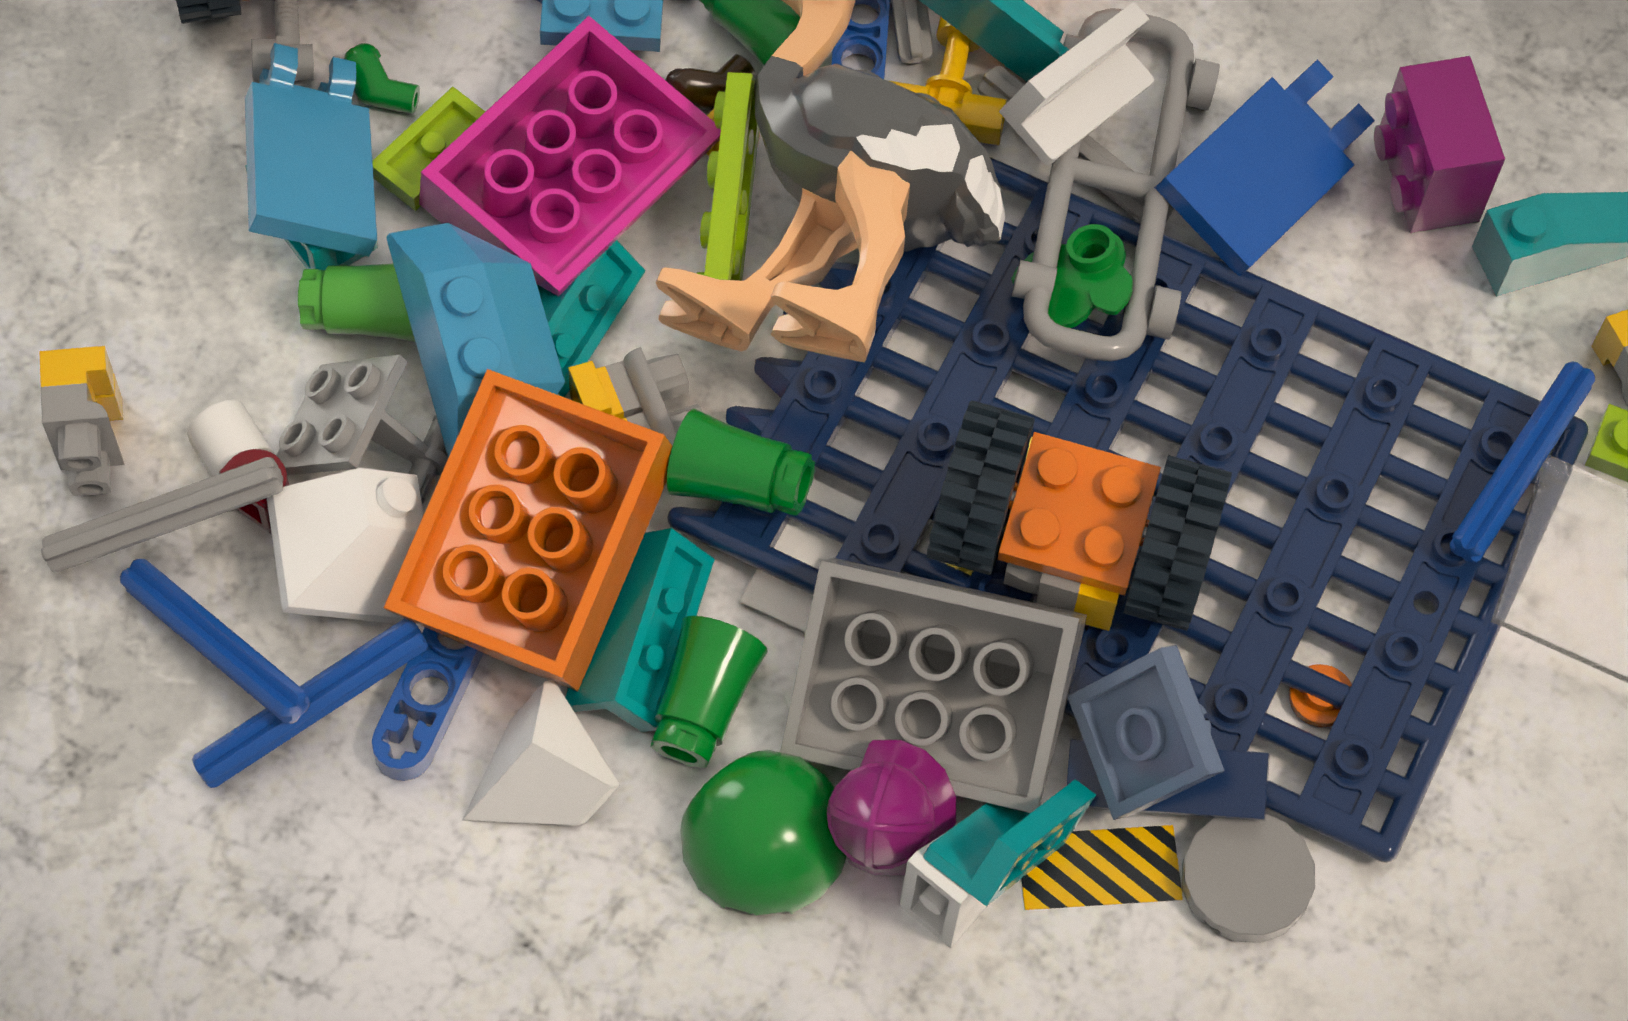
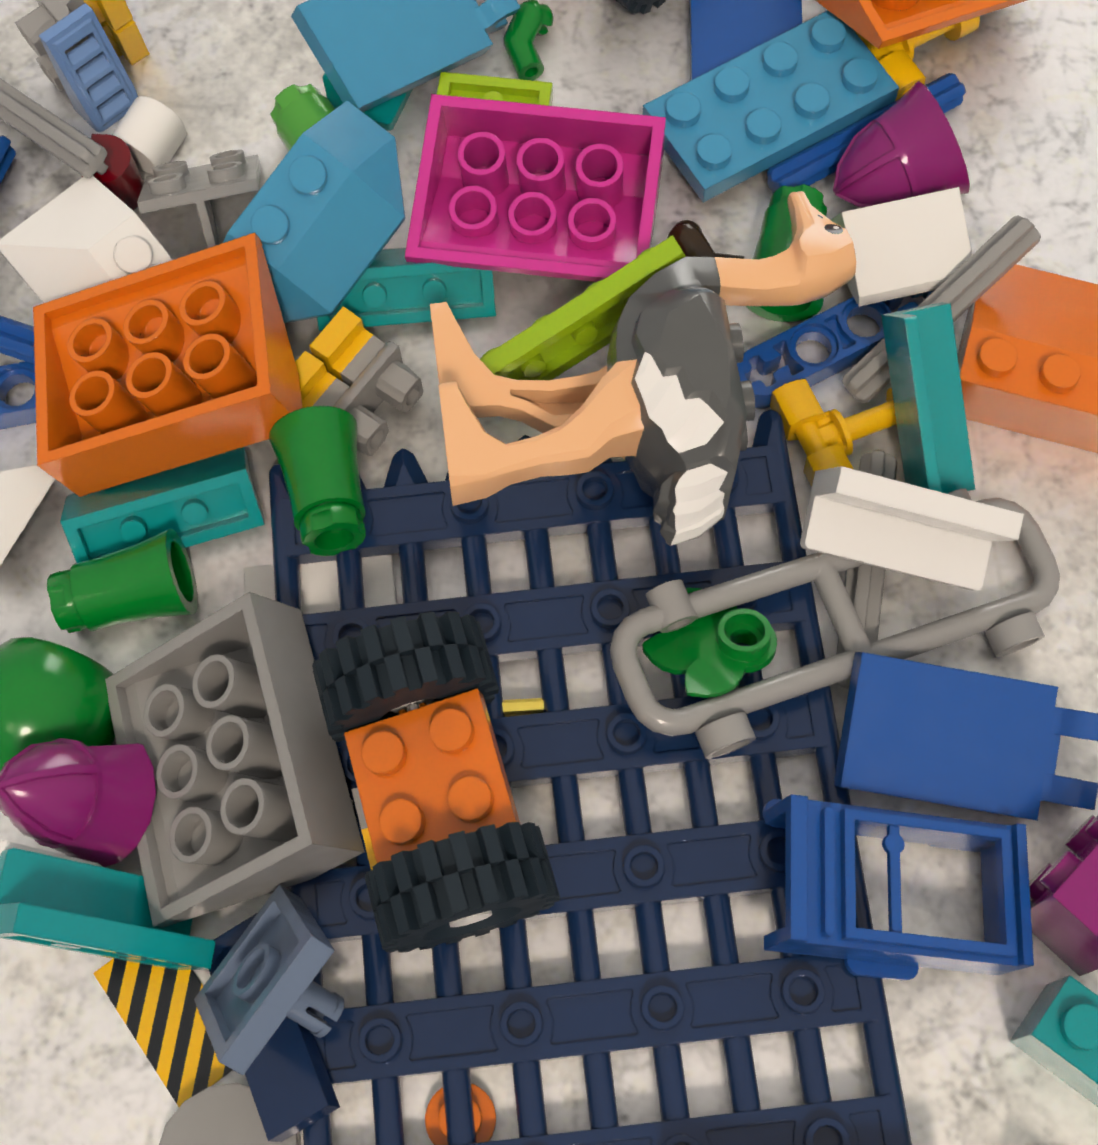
camera: 65 degrees right, 5 degrees up
none -> medium blue slope [39,3,138,132]
none -> blue piece [762,794,1034,981]

